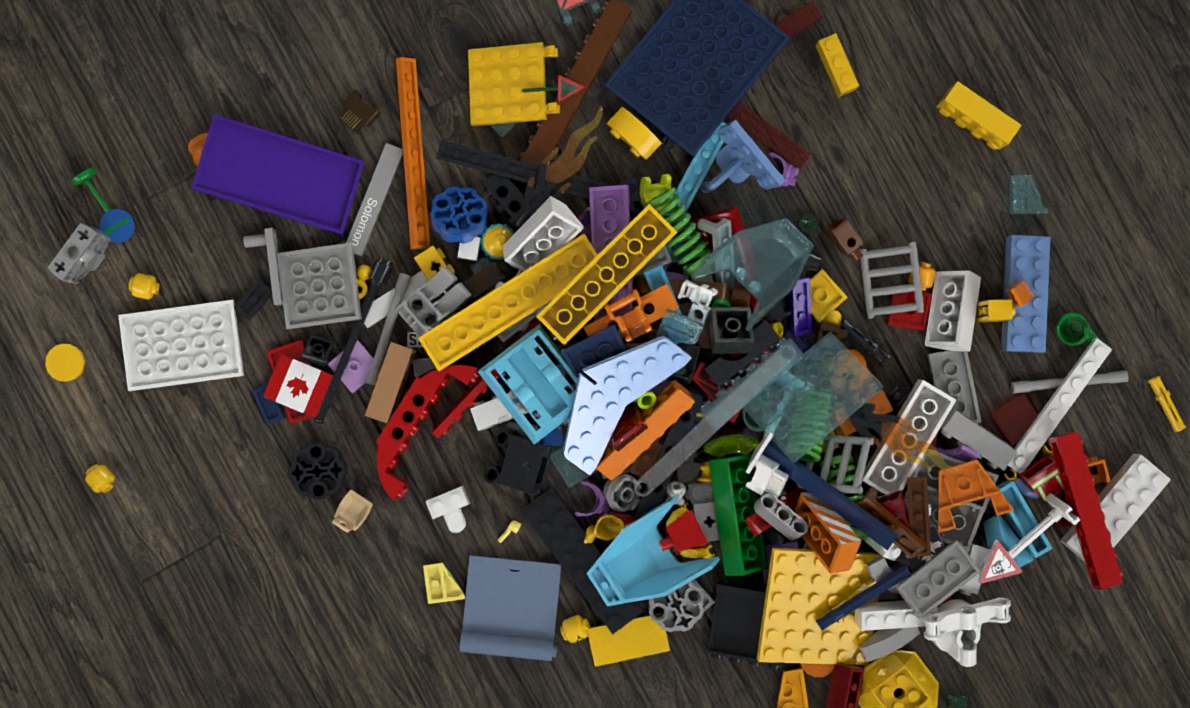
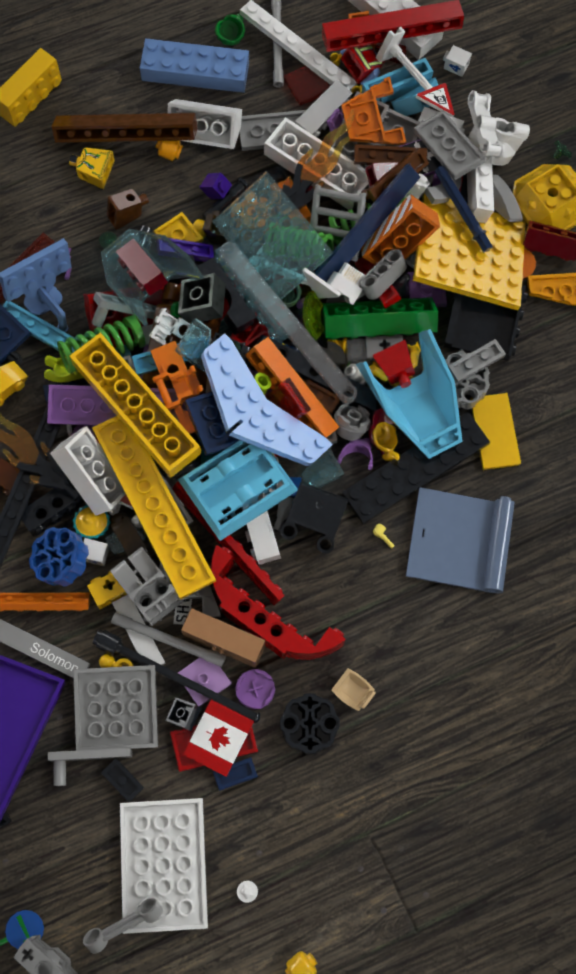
camera: 85 degrees left, 15 degrees down
yellow head [128,273,159,300] -> none
light yellow wing [423,562,465,604] -> none
white brick [425,486,470,533] -> none
yellow head [560,615,590,643] -> none
light grey bar [860,242,924,319] -> none
red tile [887,291,932,331] -> none
yellow brick [975,300,1015,322] -> none
orange slope [1006,278,1034,307] -> none
clear light blue wing [1009,175,1048,214] -> none
none -> reddish brown brick [51,113,198,143]
none -> yellow torso [69,148,115,189]
none -> light grey piece [83,897,163,954]
none -> brick [116,238,168,296]
none -> dark purple brick [199,173,232,199]
none -> medium lavender tile [235,669,275,710]
none -> white tile [237,881,258,903]
none -> white brick [443,45,472,77]
none -> light grey plate [448,339,506,384]

